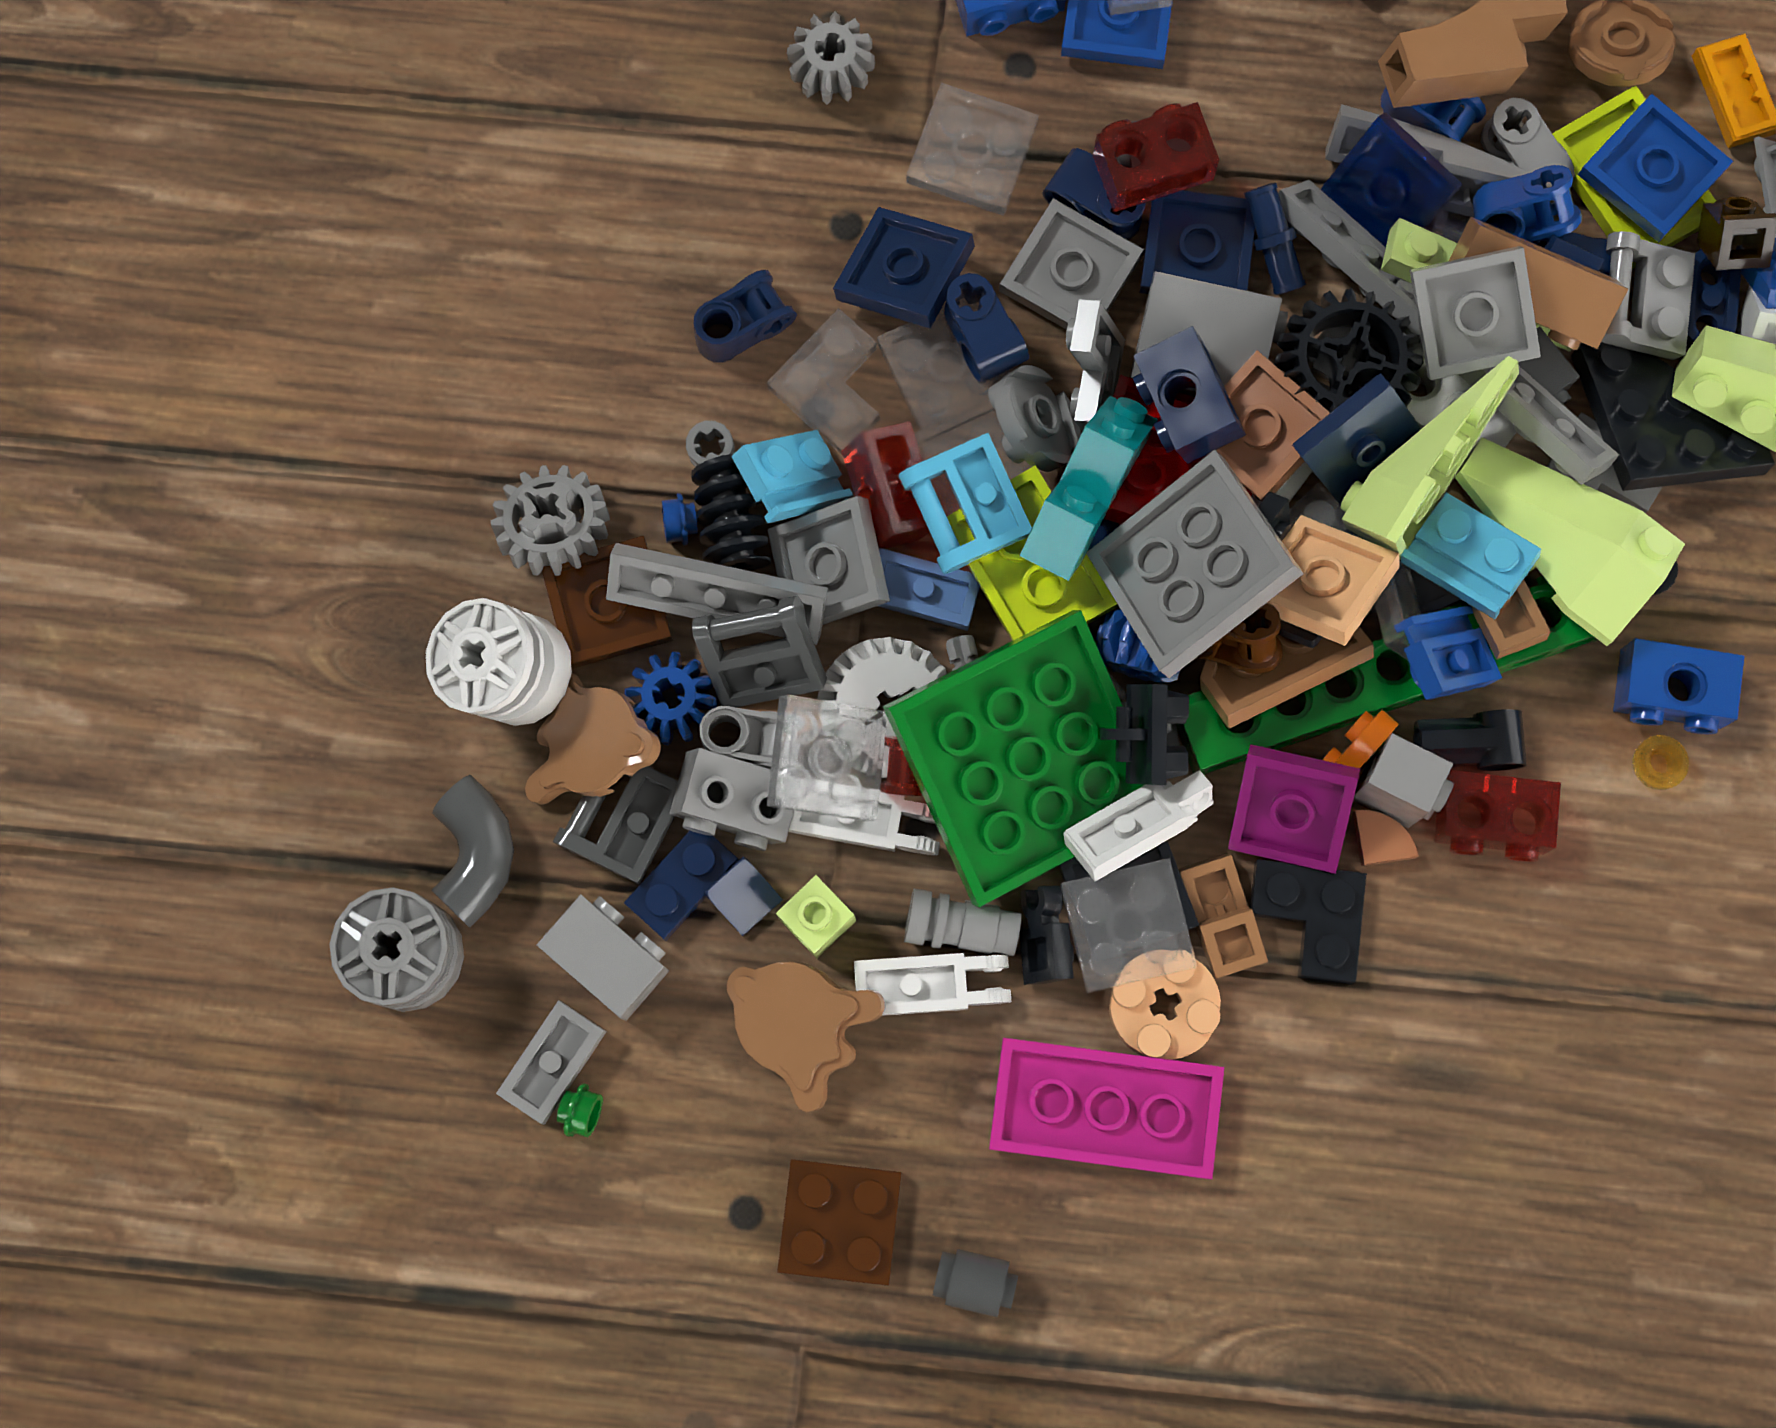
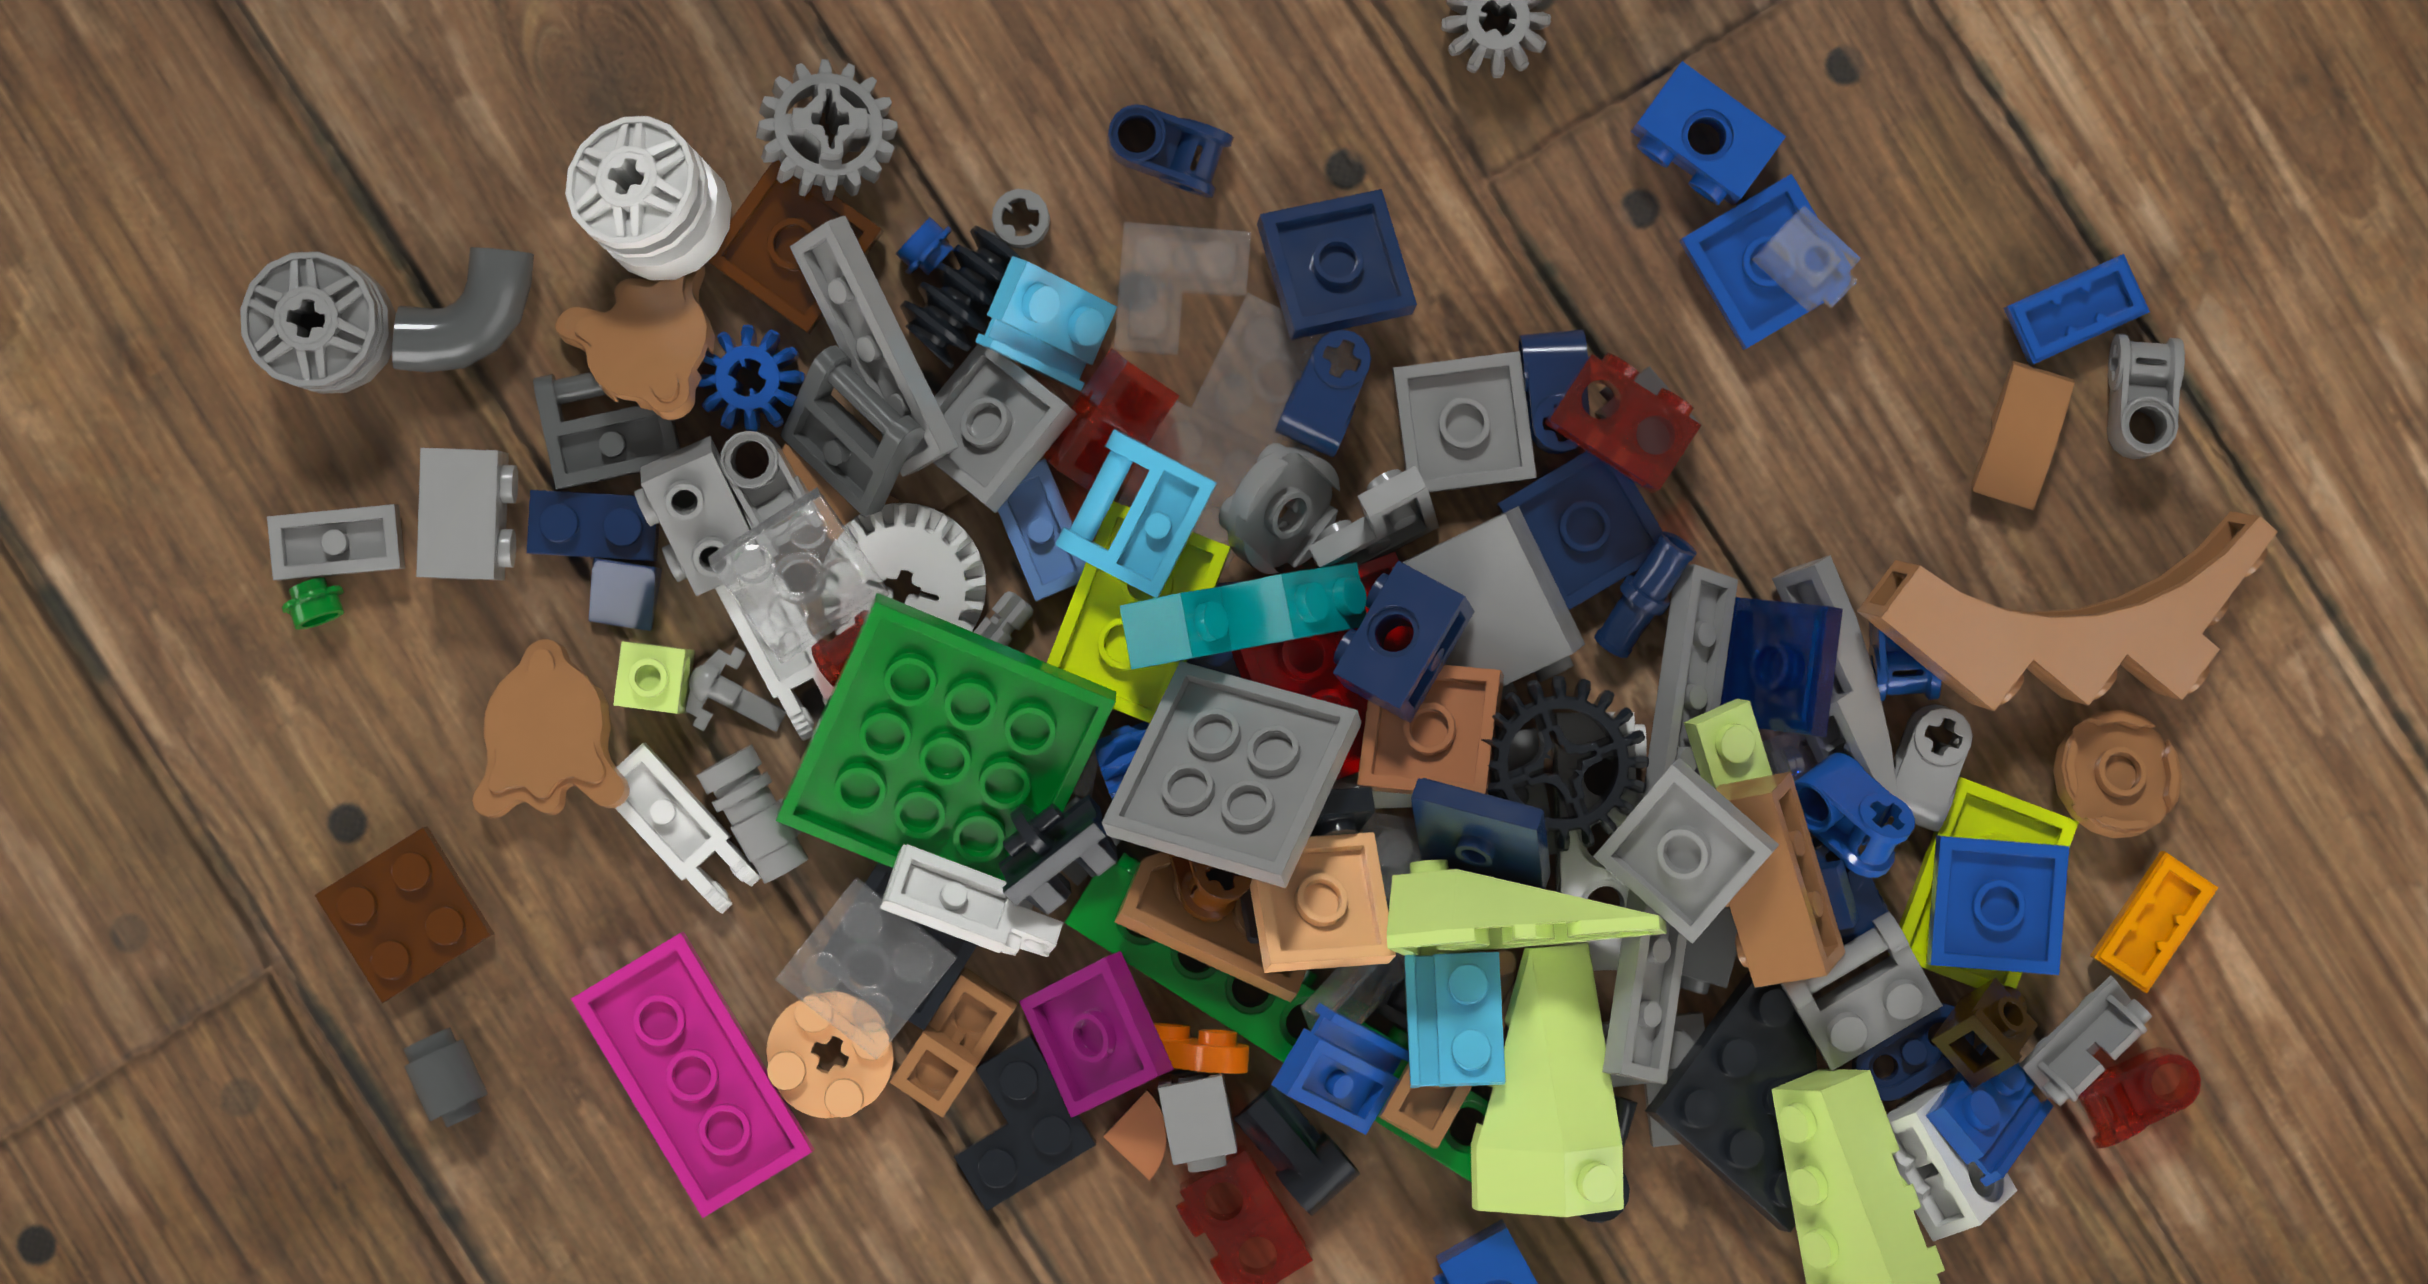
camera: 45 degrees right, 10 degrees up
clear plate [906,83,1039,216] -> none
black plate [1019,886,1074,985] -> none
none -> light grey piece [685,647,786,732]

